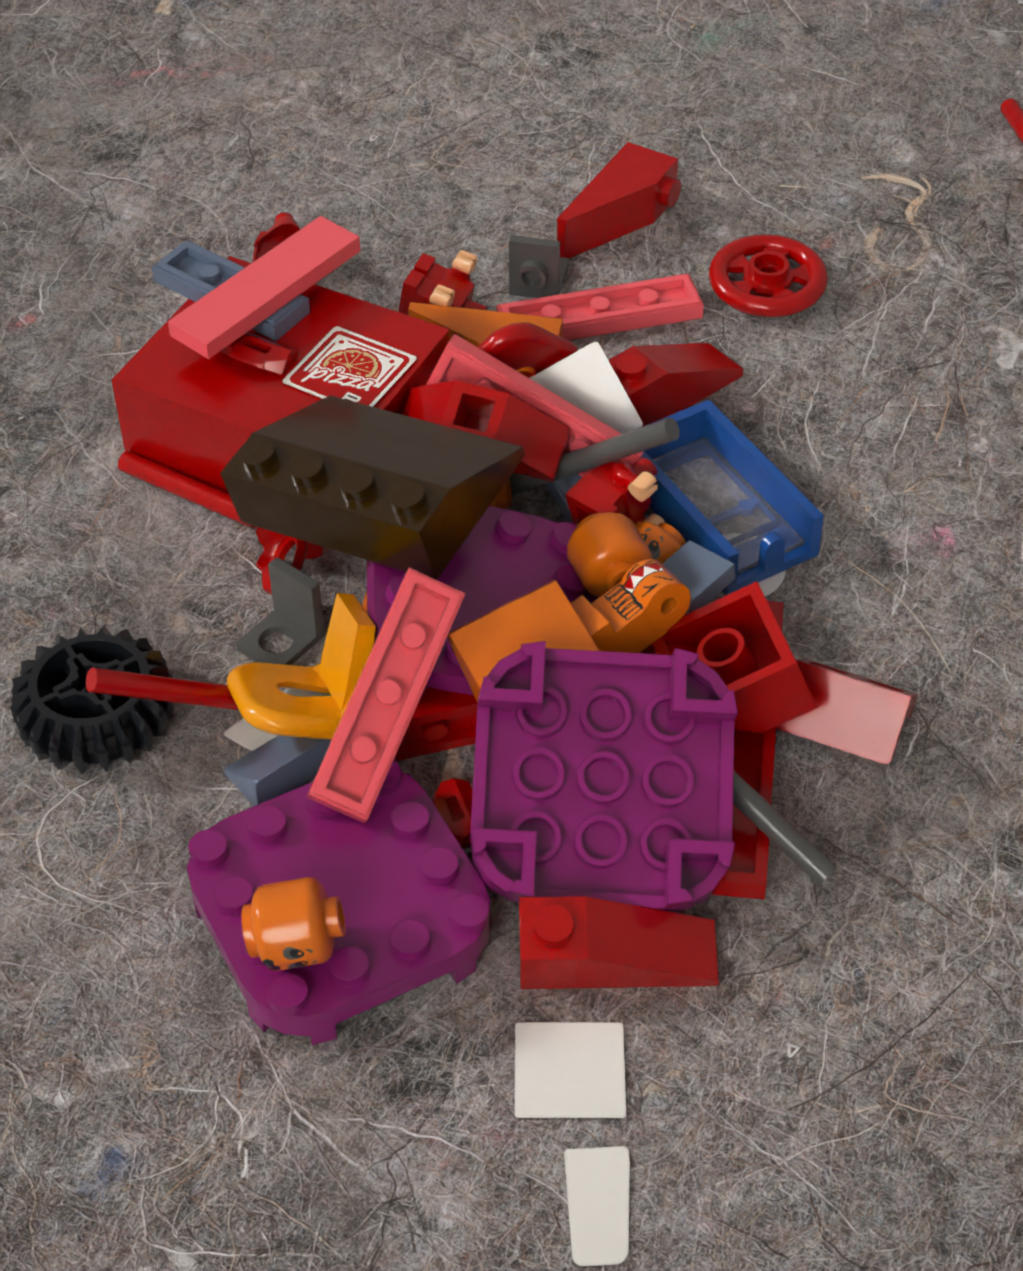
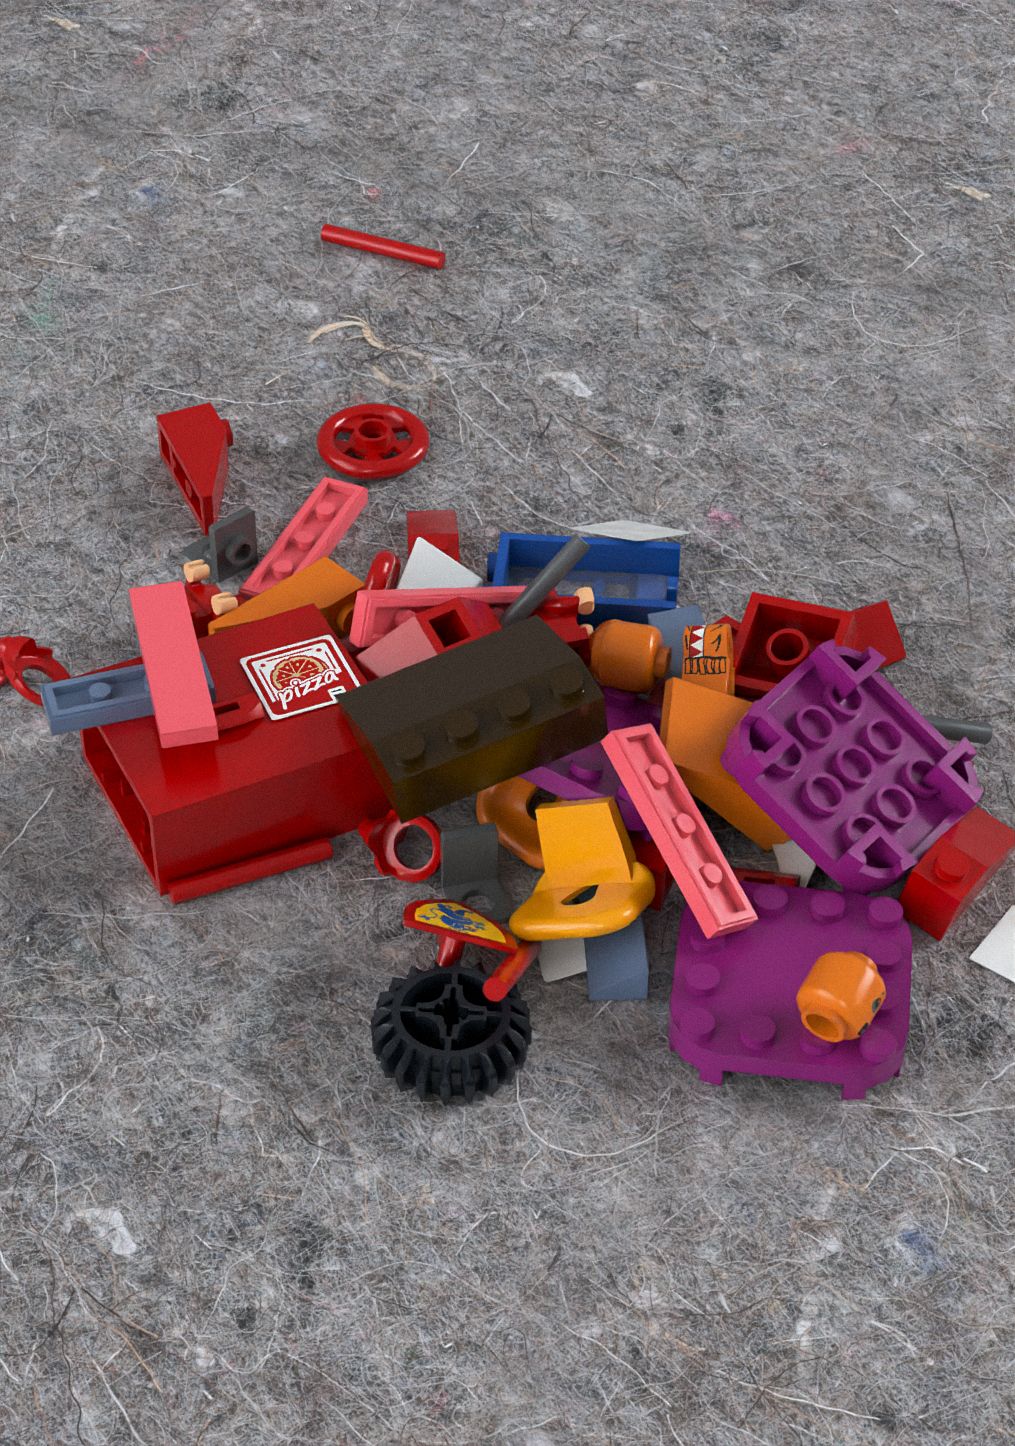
camera: 55 degrees left, 5 degrees down
none -> shield [402,899,518,967]
none -> white sticker [571,520,690,541]

